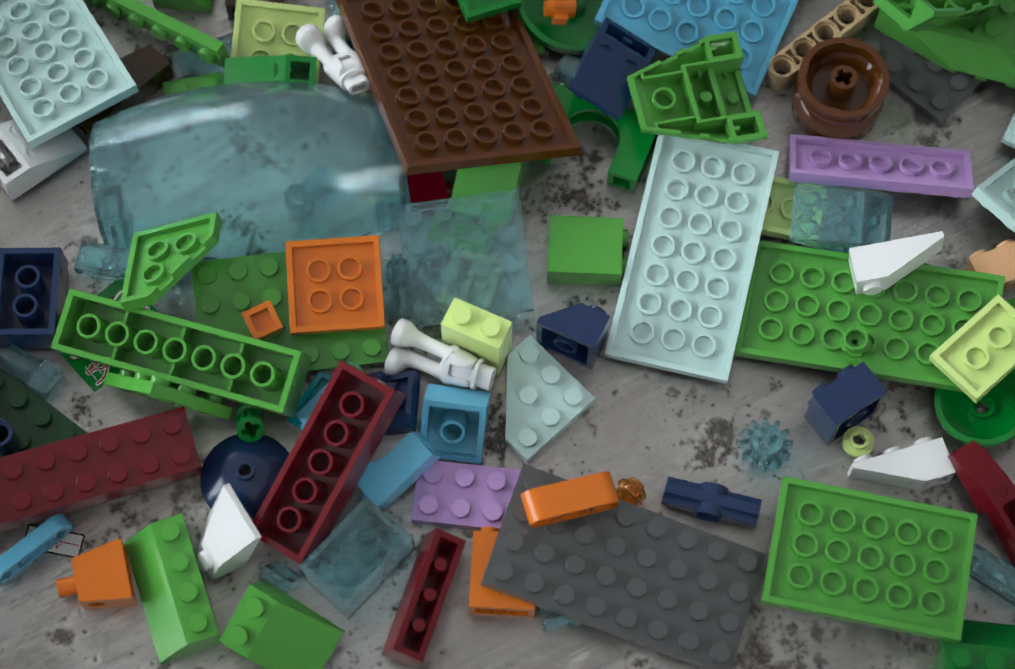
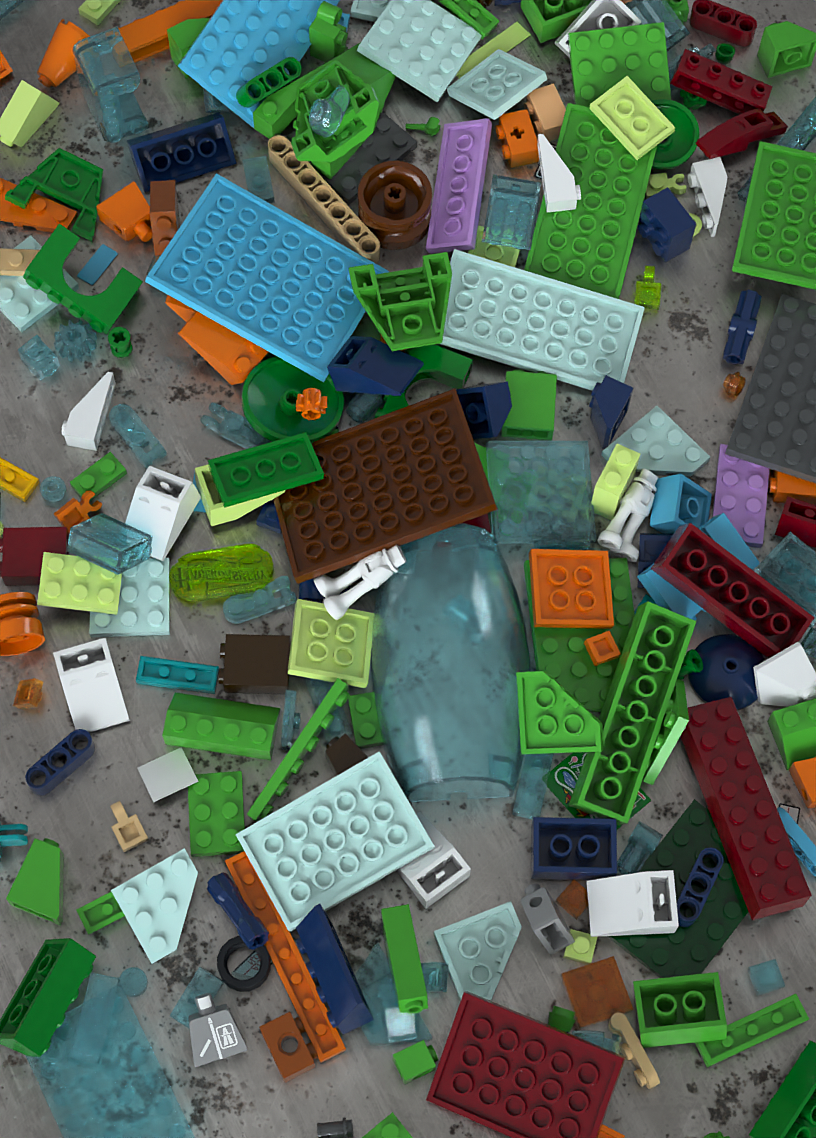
camera: 90 degrees left, 0 degrees up
green slope [223,55,317,96] -> none
orange beam [521,471,620,528] -> none
clear light blue gear [738,417,793,472] -> none
bright green plate [840,327,871,357] -> none
none -> clear light blue plate [281,690,301,750]
none -> bright green hand [405,117,441,136]
none -> dark blue slope [456,381,512,439]
none -> orange brick [495,109,539,168]
none -> clear neon green plate [634,266,661,310]
none -> yellowish green plate [645,173,687,200]

